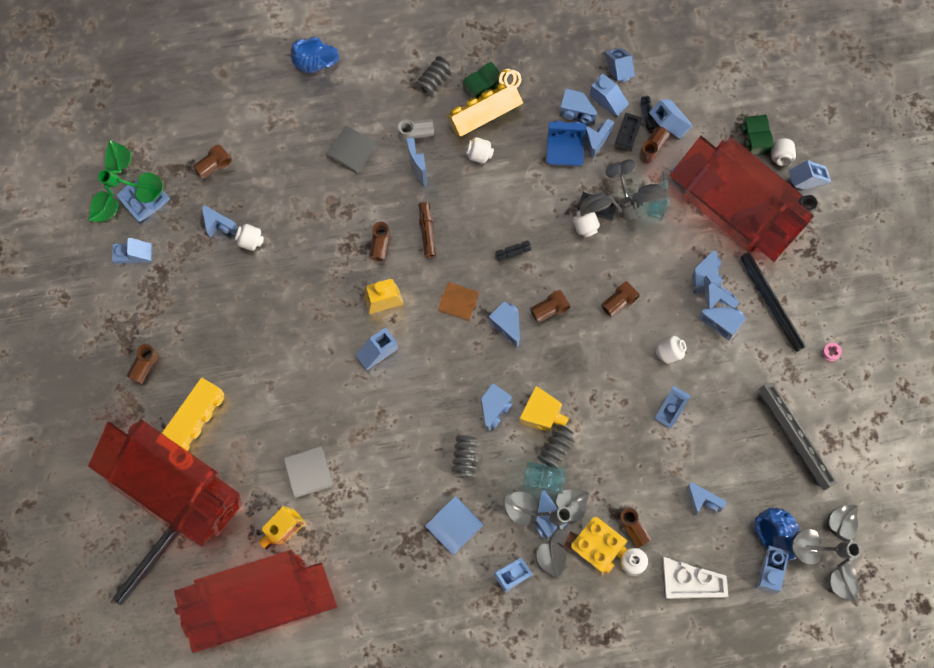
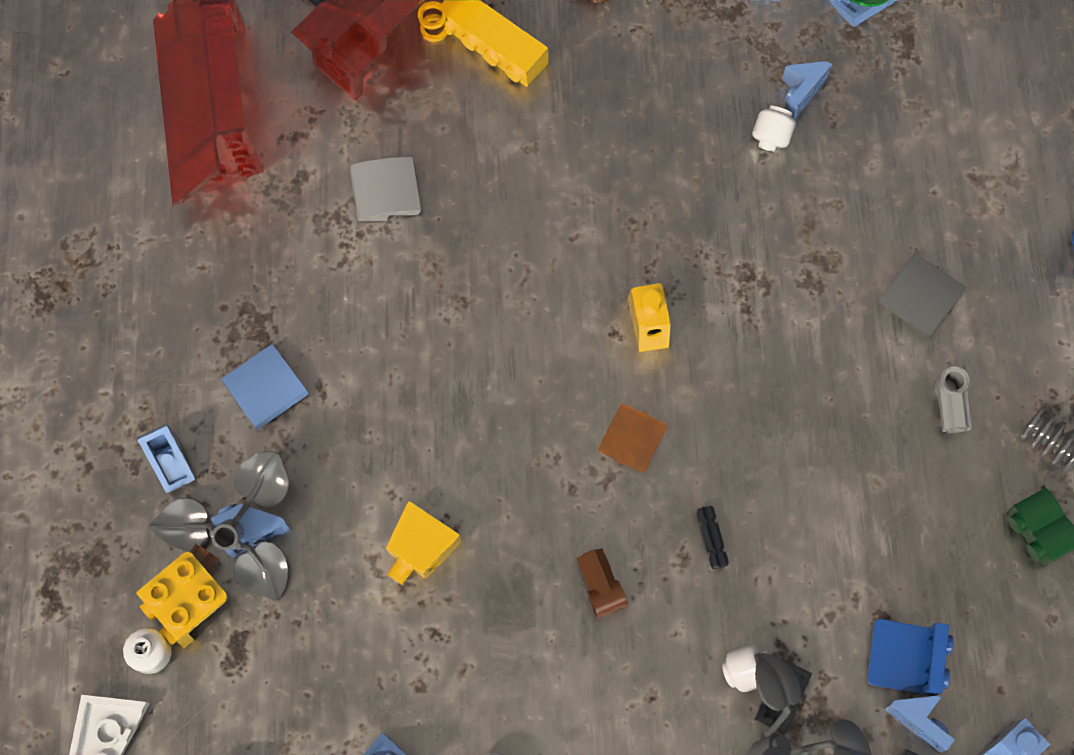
camera: 100 degrees right, 0 degrees up
reddish brown piece [193,144,232,179] -> none
yellow torso [258,506,306,550] -> none
medium blue slope [356,327,398,371] -> none
reddish brown piece [369,222,390,262] -> none
medium blue slope [407,137,427,186] -> none
reddish brown pin [418,202,436,258] -> none
yellow hinge [446,69,523,137] -> none
dark grey piece [451,435,480,479] -> none
white head [465,137,494,164] -> none
medium blue slope [481,383,513,432] -> none
medium blue slope [489,301,520,348] -> none
clear light blue hinge [523,461,566,494] -> none
dark grey piece [536,424,576,469] -> none
medium blue slope [560,89,597,124] -> none
reddish brown piece [601,281,640,318] -> none
reddish brown piece [618,508,652,548] -> none

